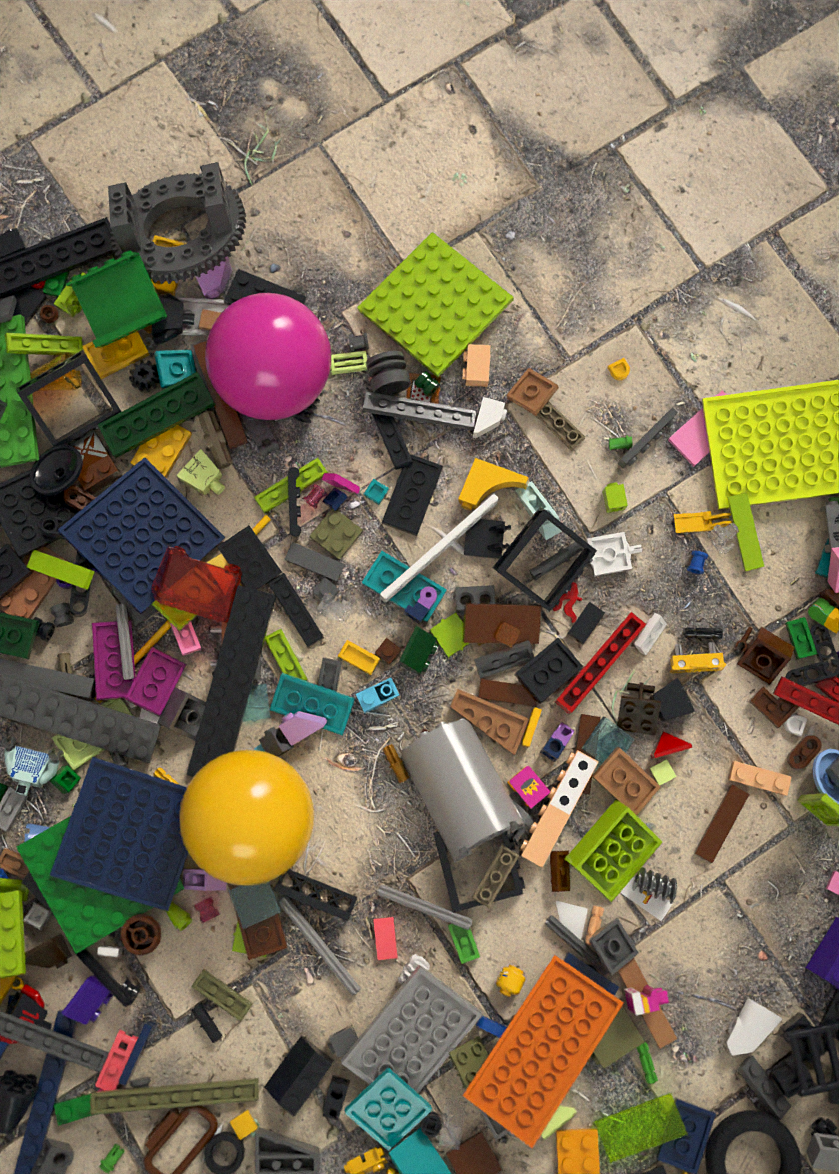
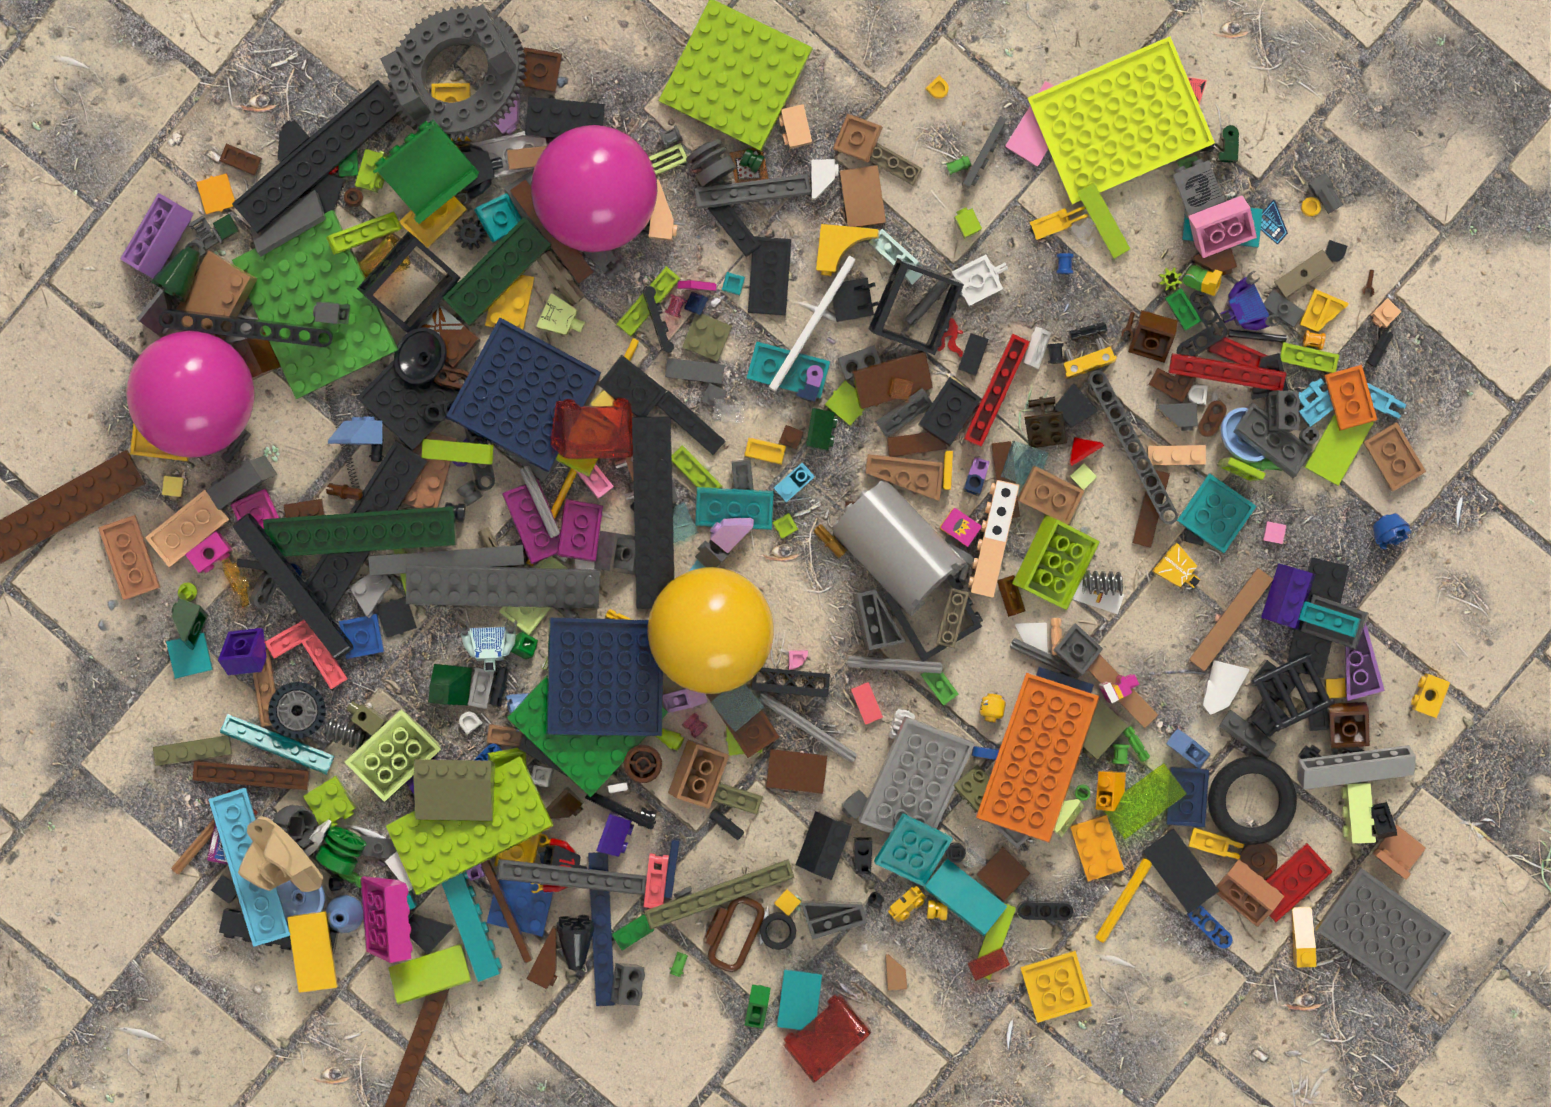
camera: 15 degrees left, 10 degrees up
none -> black pin [489,666,510,707]
none -> reddish brown plate [522,47,562,93]
none -> light nougat slope [649,179,677,241]
none -> medium nougat slope [668,739,729,809]
none -> reddish brown tile [766,749,828,794]
none -> lime tile [772,513,798,539]
none -> bright pink tile [789,650,808,670]
none -> medium nougat tile [840,165,886,227]
none -> dark grey wedge [853,590,906,650]
none -> black hinge [867,892,884,908]
none -> black bush [1047,343,1065,364]
none -> bright green hinge [1075,784,1091,801]
none -> dark grey beam [1089,370,1178,524]
none -> light orange slope [1096,771,1126,811]
none -> bright green bush [1112,744,1130,764]
none -> yellow torso [1152,543,1201,588]
none -> dark grey slope [1156,403,1198,431]
none -> lime gear [1158,267,1182,291]
none -> medium blue slope [1166,728,1210,769]
none -> teal plate [1177,473,1257,554]
none -> black tile [1184,529,1204,546]
none -> medium nougat tile [1189,568,1273,671]

